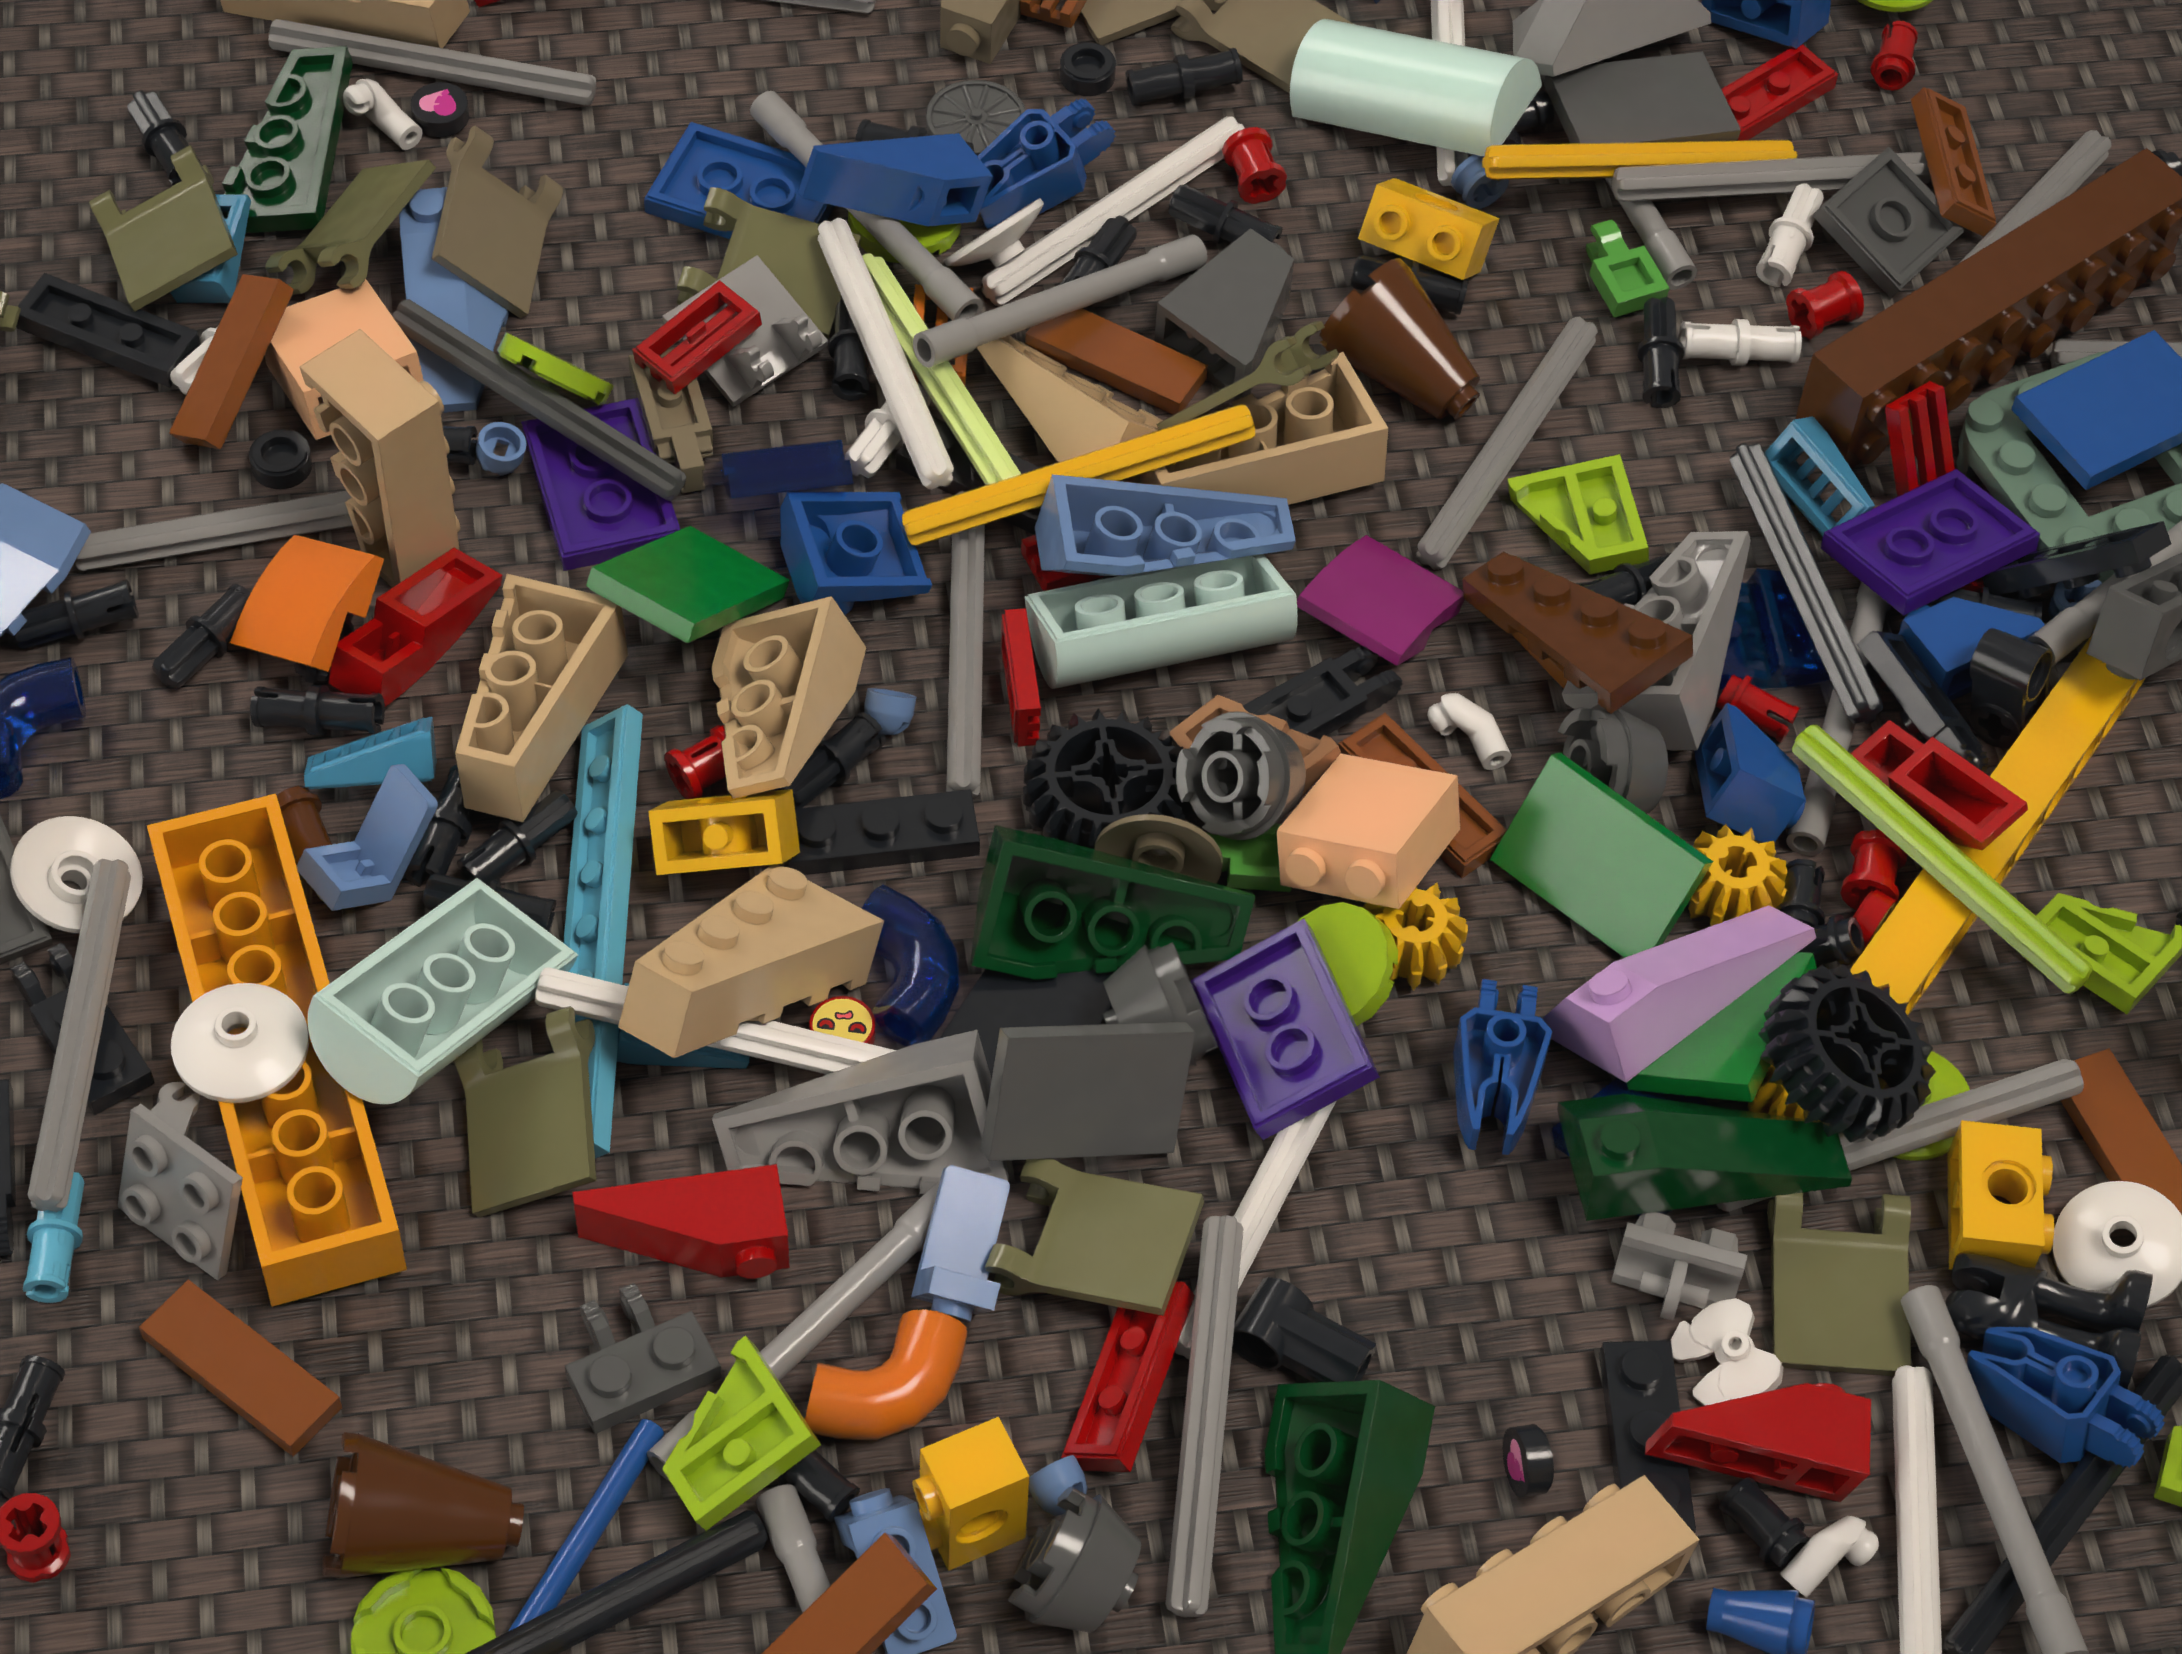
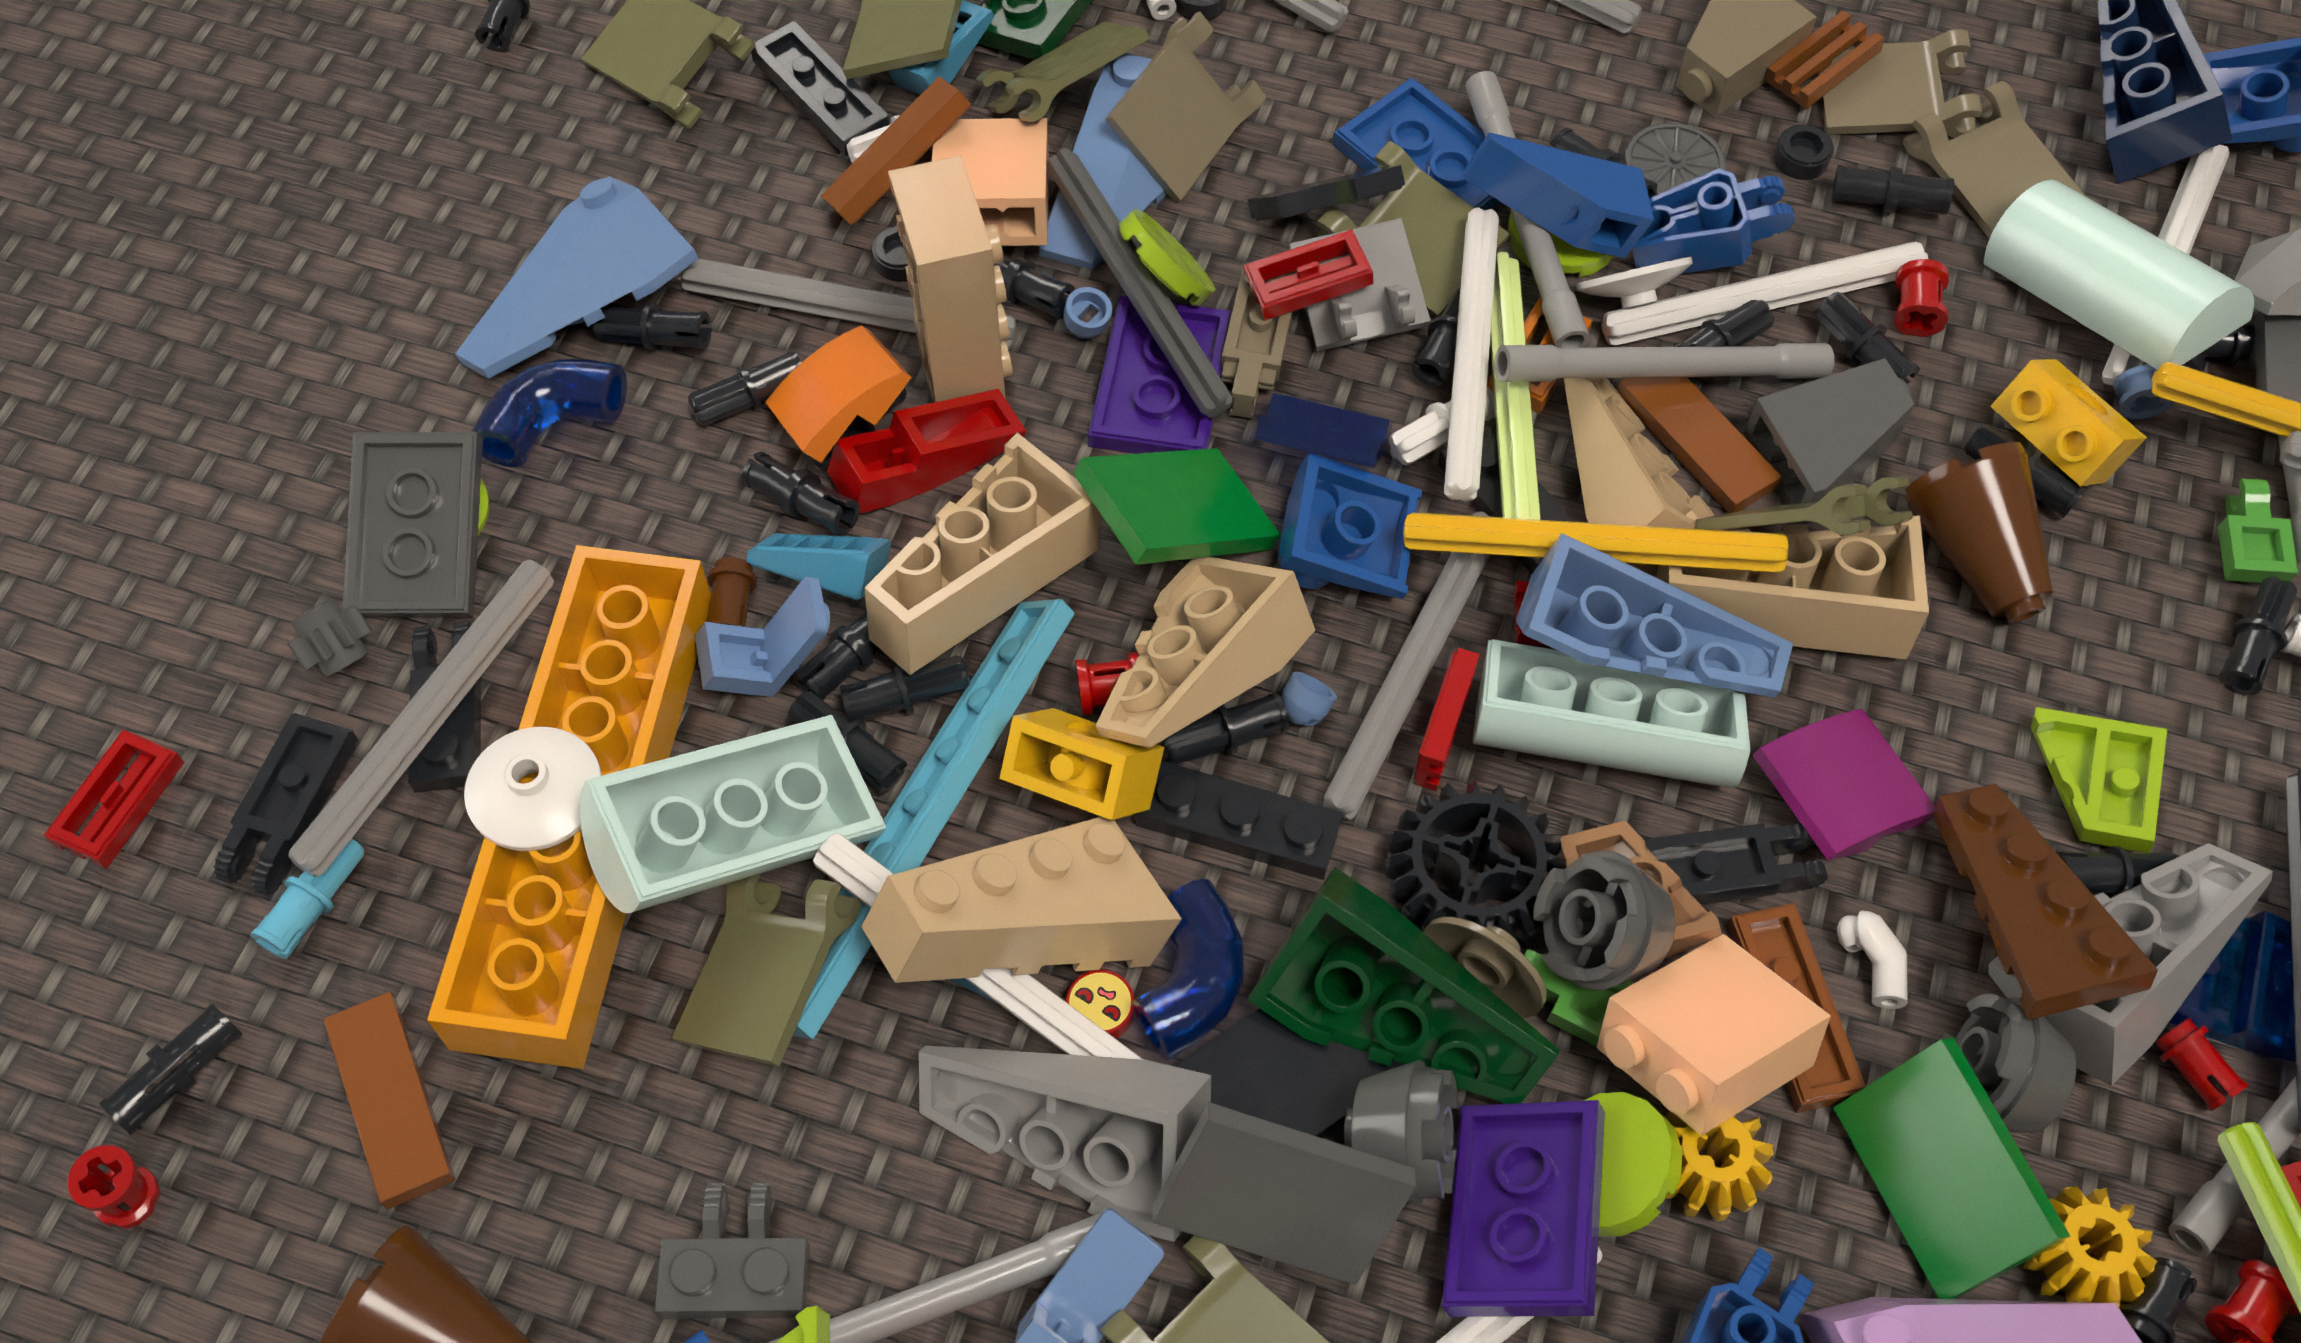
camera: 30 degrees right, 5 degrees up
white dish [10,816,143,933] -> none
light grey plate [117,1082,243,1280] -> none
red slope [572,1164,790,1279] -> none
light grey axle [1416,317,1598,570] -> none
blue slope [1694,703,1806,843] -> none
none -> black tile [1247,165,1405,221]

